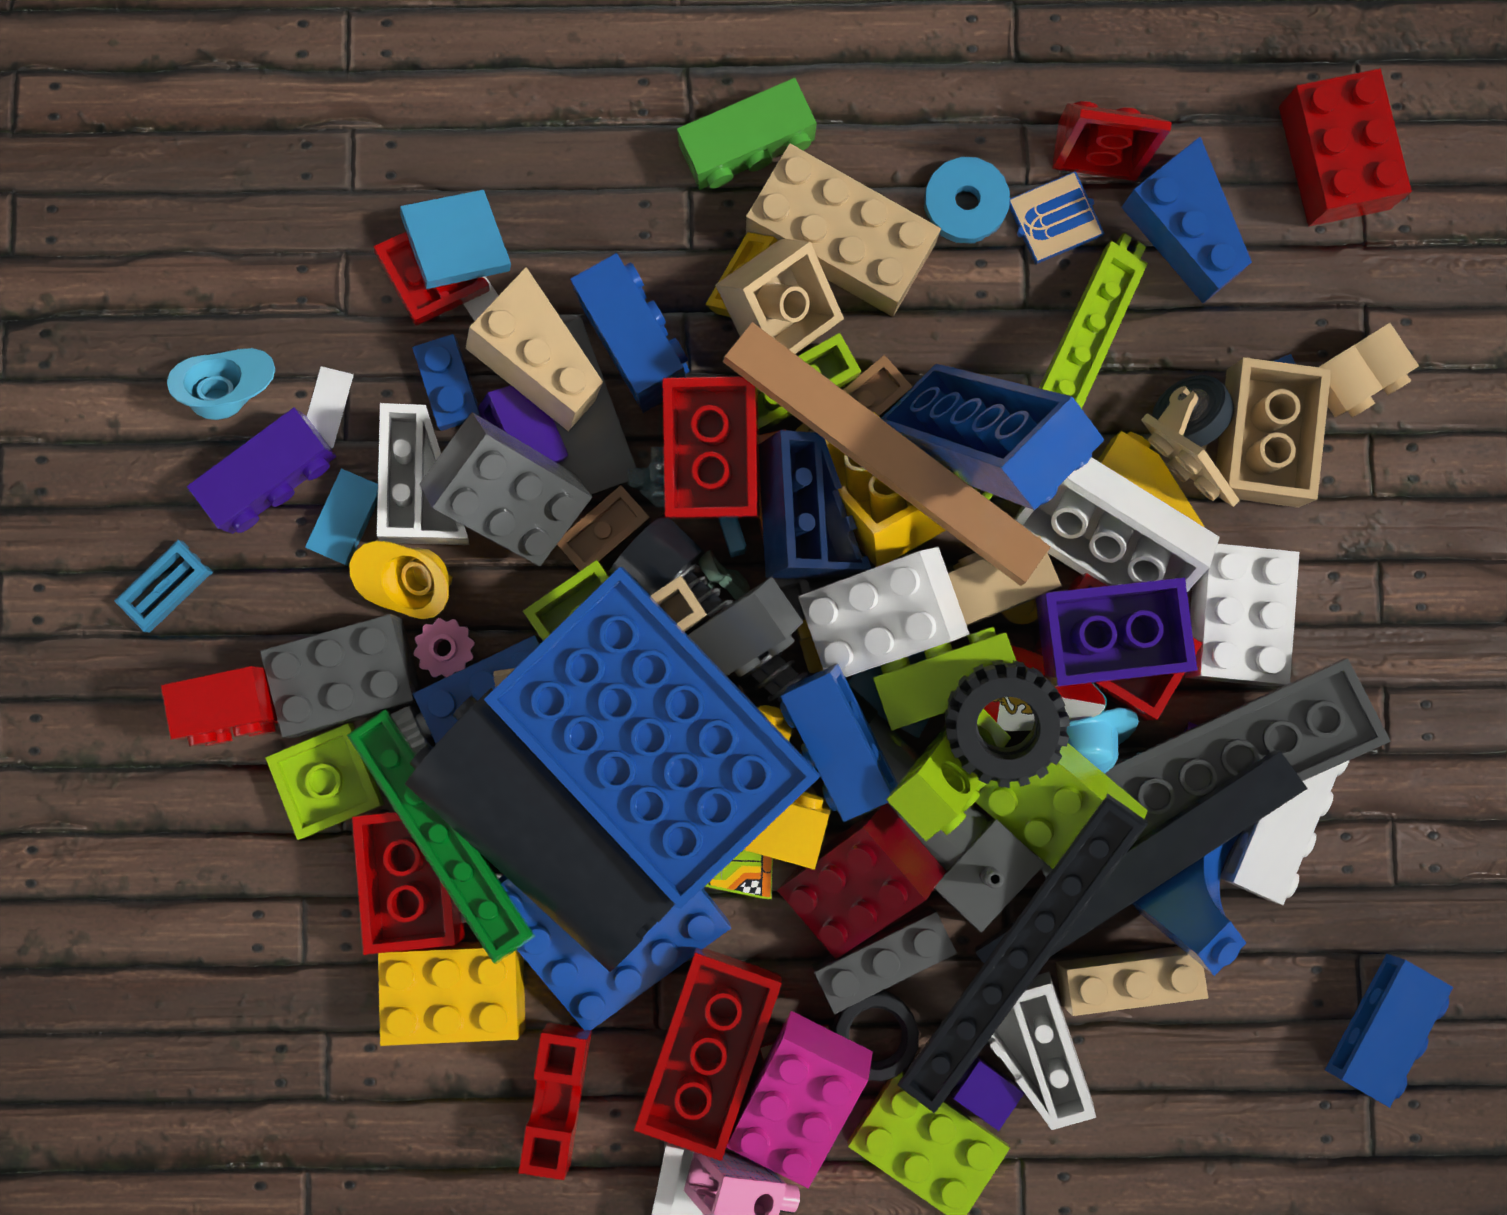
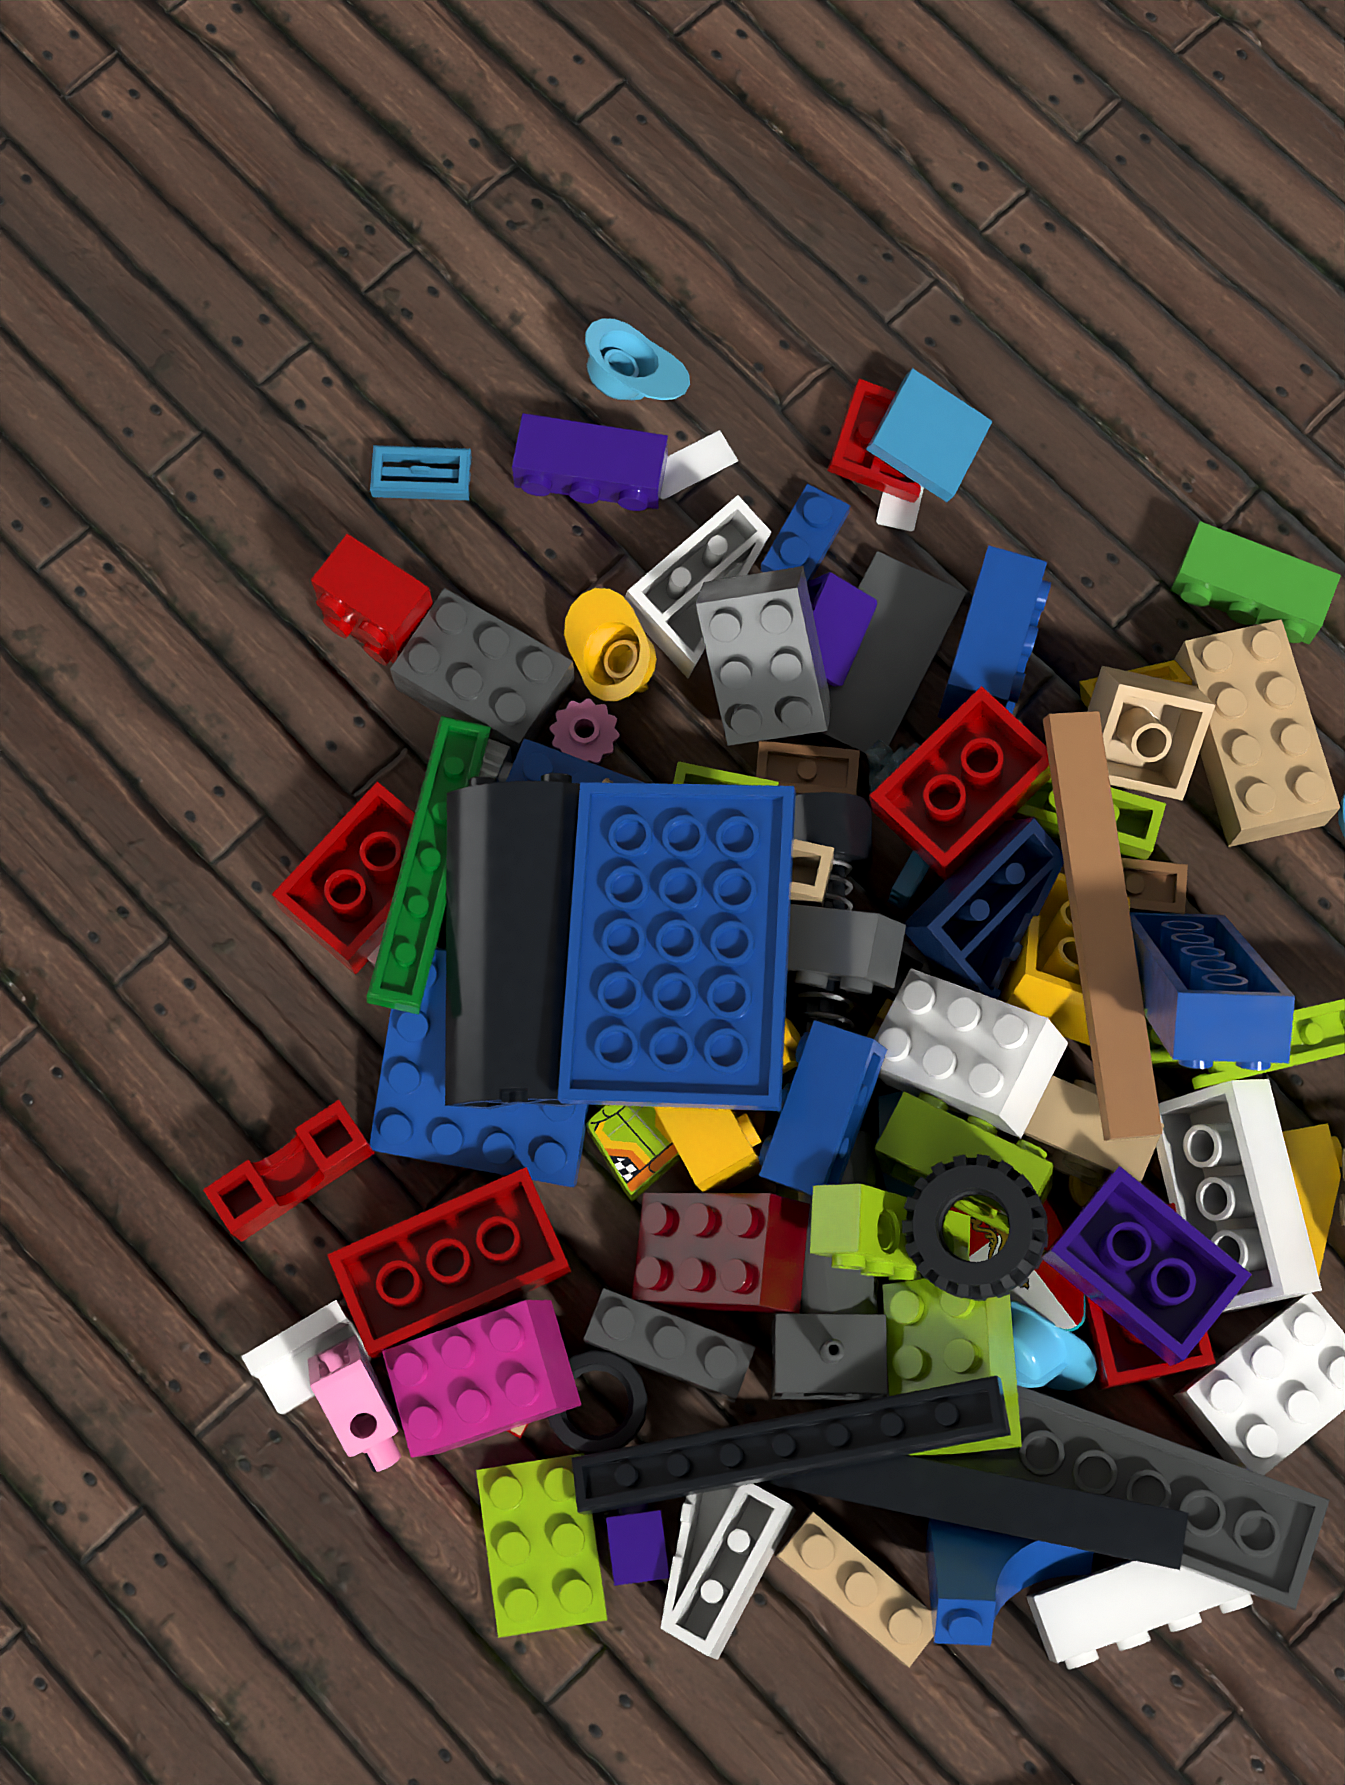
camera: 50 degrees right, 10 degrees down
lime plate [265,723,384,840] -> none
dark azure tile [305,468,378,566] -> none
yellow brick [378,941,526,1046] -> none
tan wedge [466,267,603,432] -> none
sand green piece [698,550,750,600] -> none

